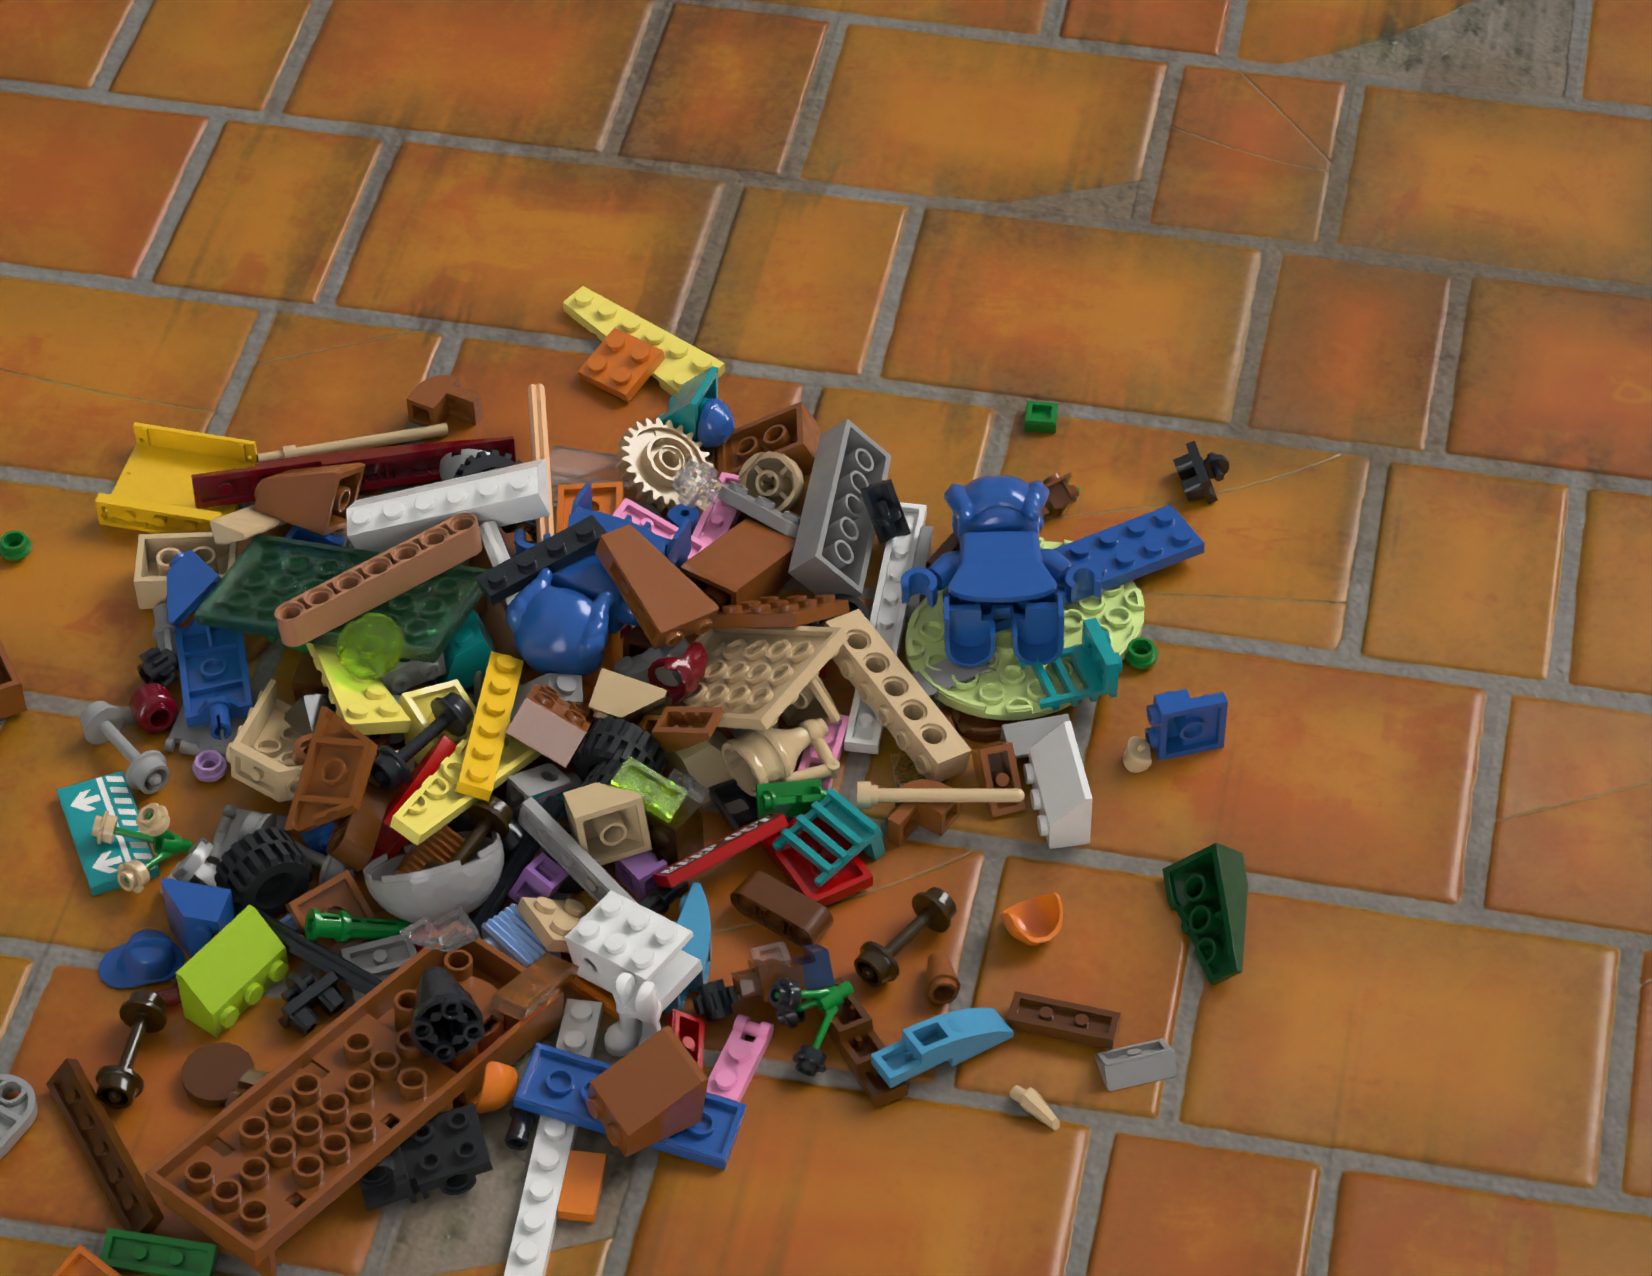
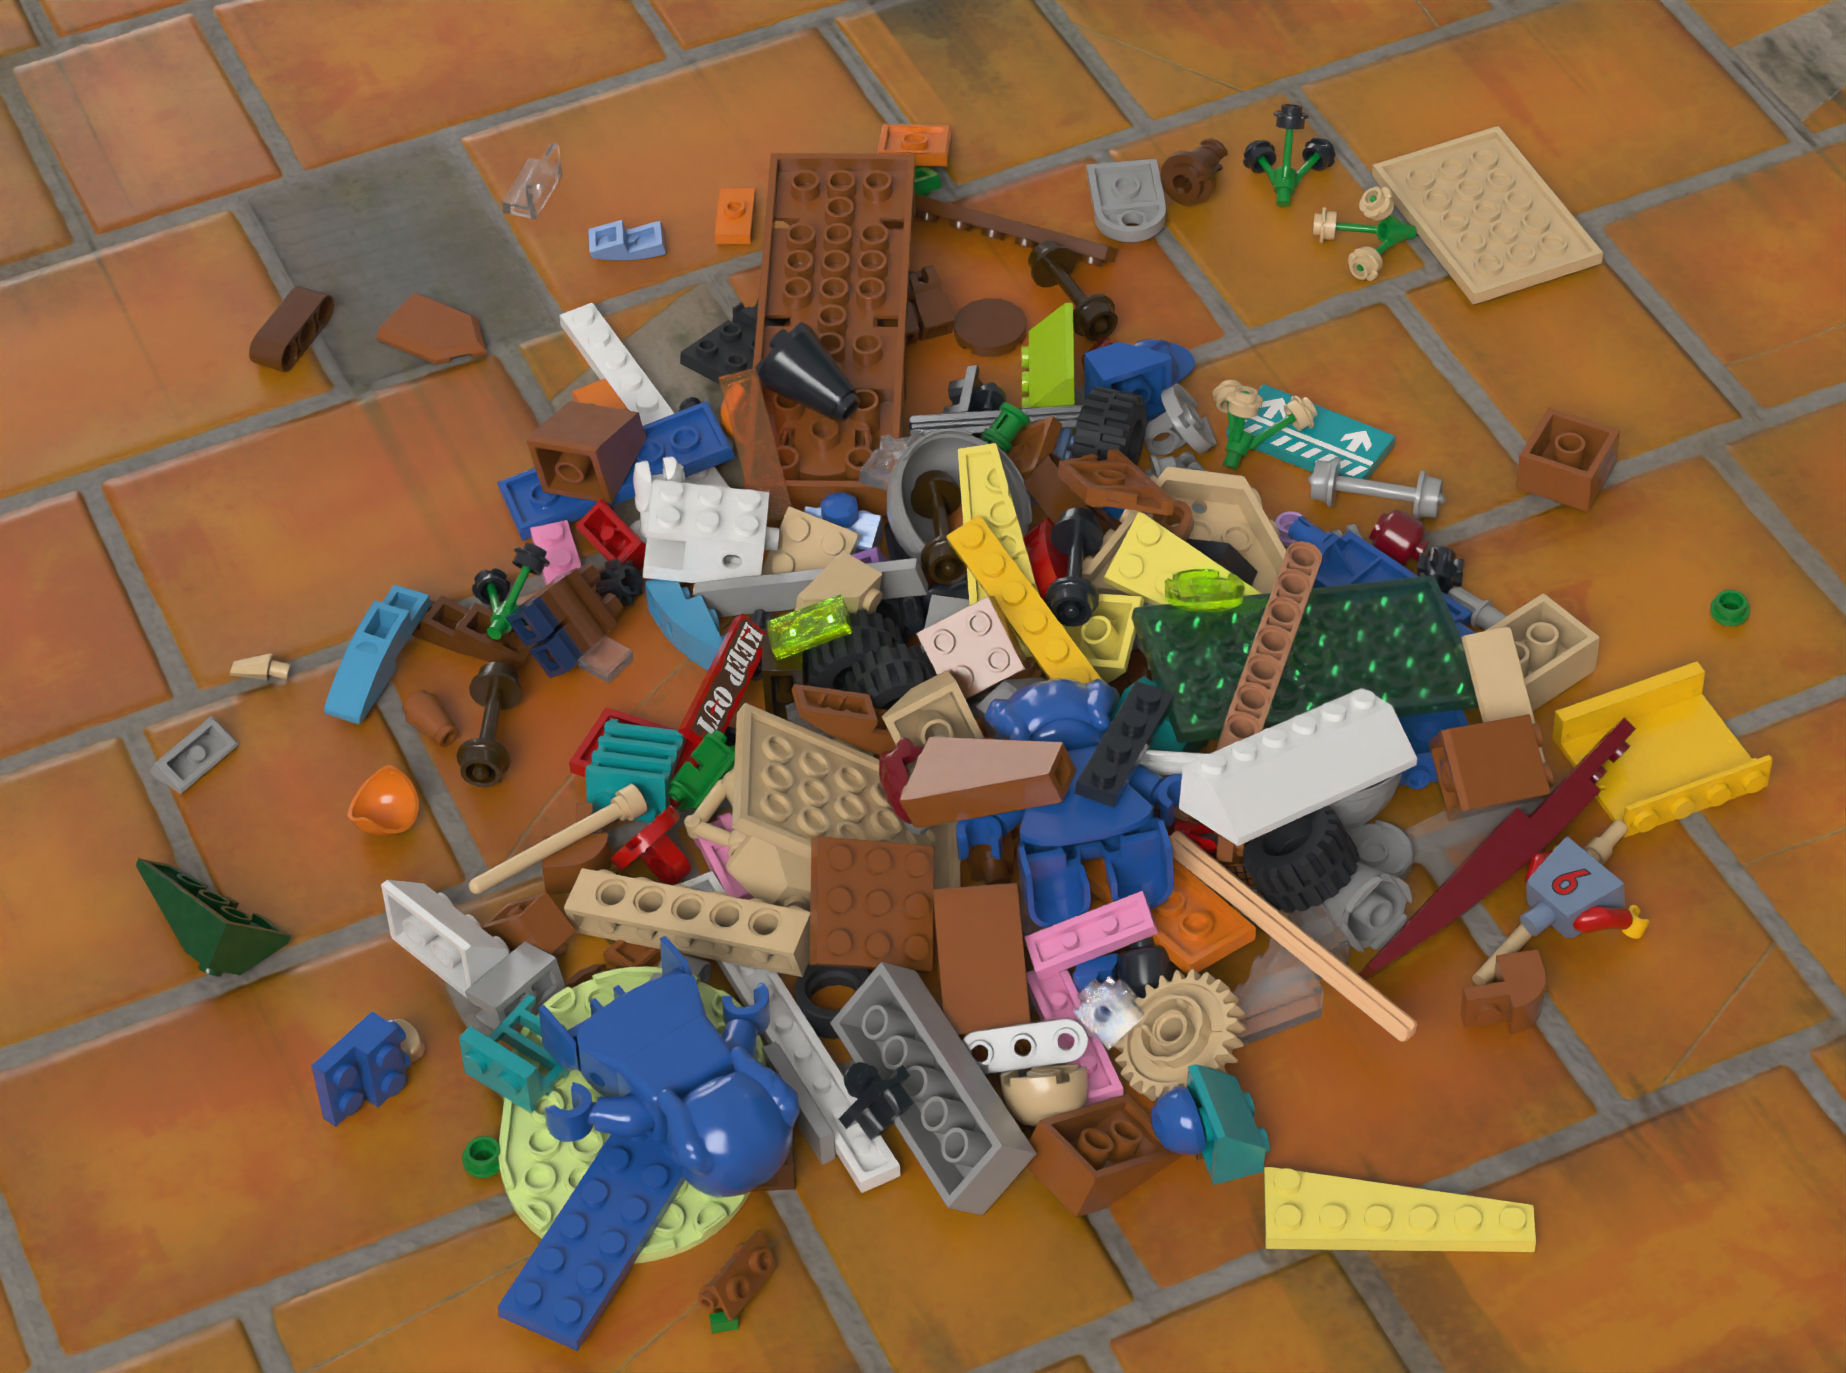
camera: 145 degrees right, 0 degrees up
blue slope [167,549,223,628] -> none
orange plate [577,327,665,402] -> none
reddish brown beam [730,870,834,948] -> none
reddish brown plate [1006,991,1121,1050] -> none
none -> red tile [610,805,691,885]
none -> blue tile [820,492,859,528]
none -> sand blue torso [1520,836,1650,939]

